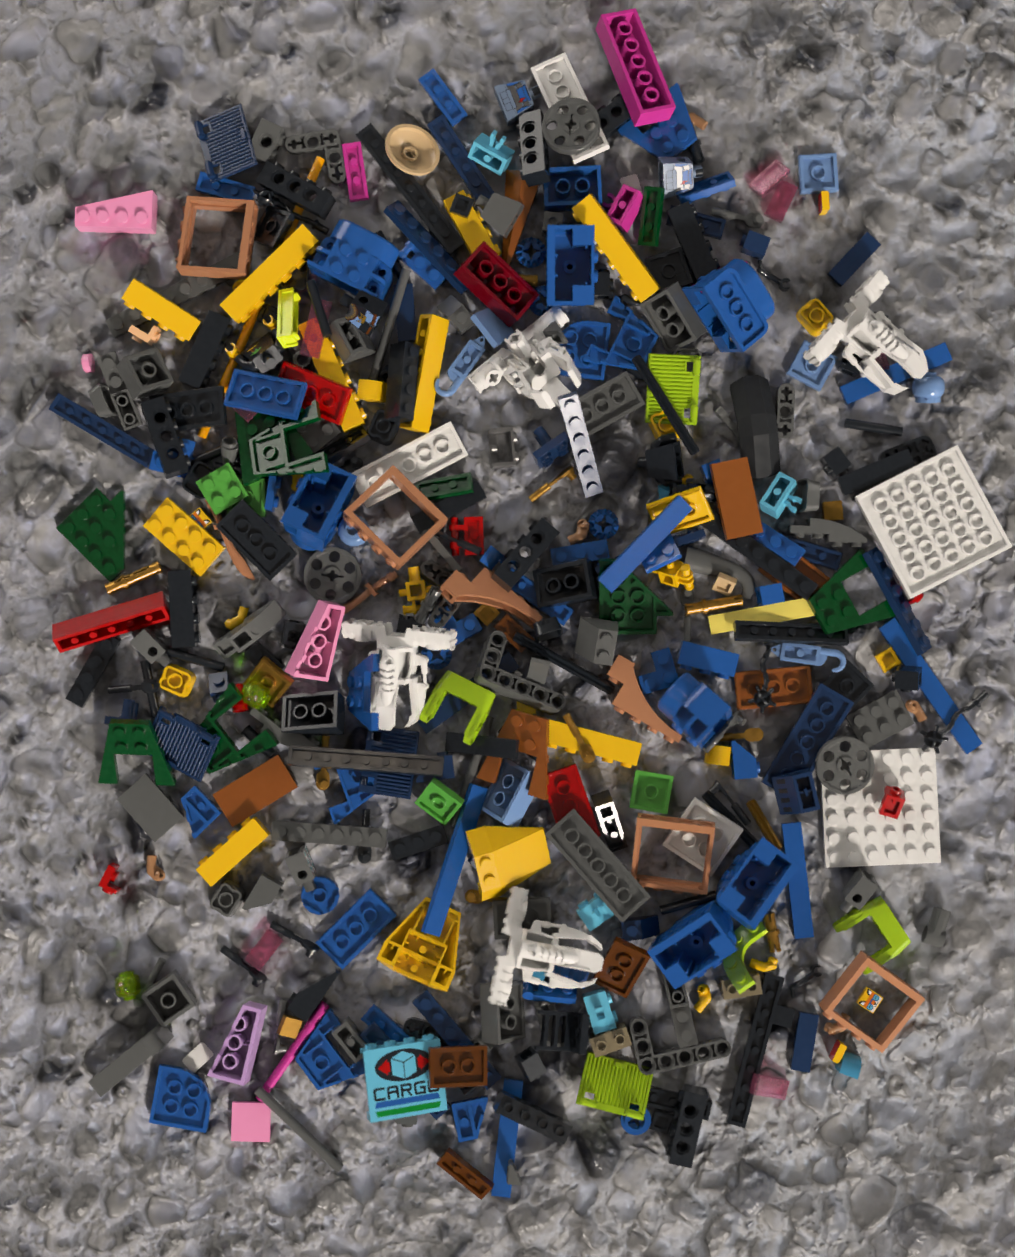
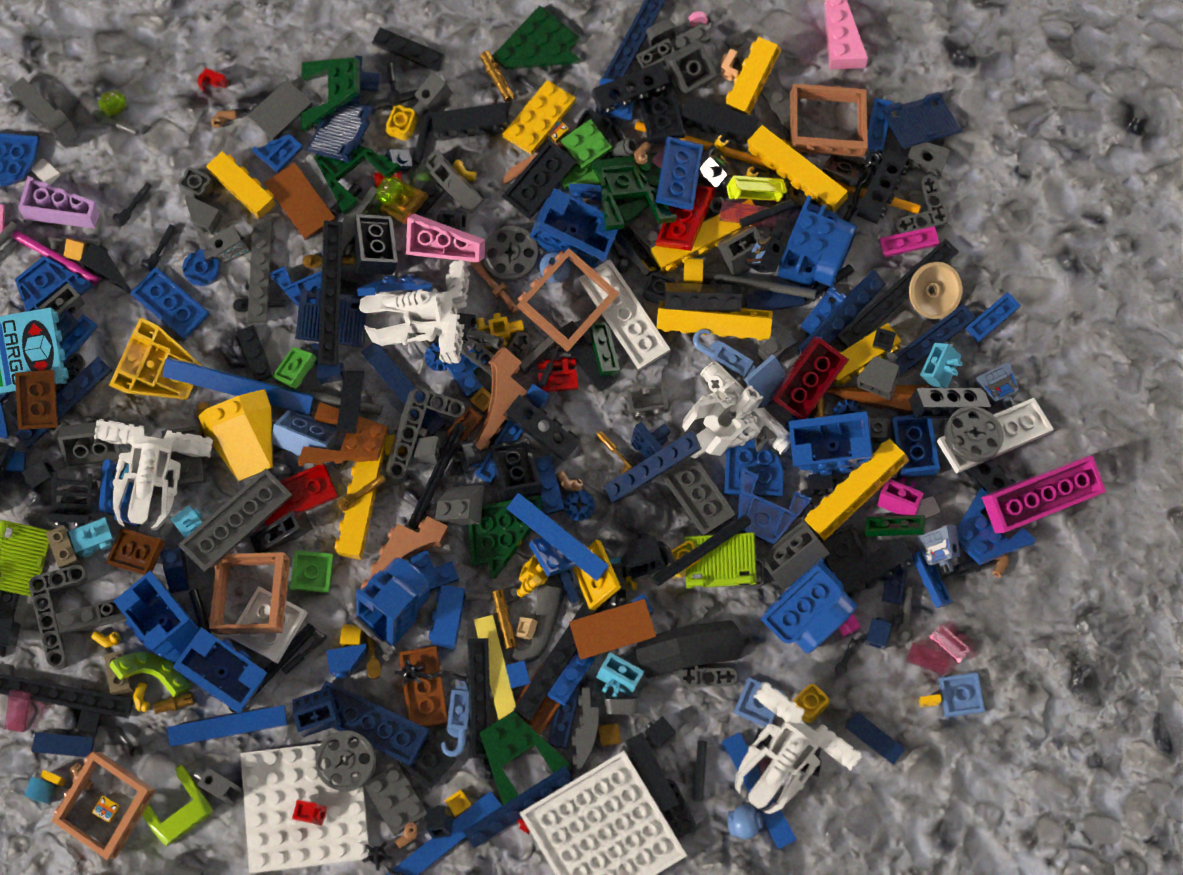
camera: 90 degrees right, 15 degrees down
red brick [52,591,170,653] -> none
dark grey brick [141,969,197,1028] -> none
clear pink tile [244,929,284,971] -> none
lime connector [419,670,496,746] -> none
pearl gold axle [746,799,782,850] -> none
none -> medium nougat arm [634,142,651,165]

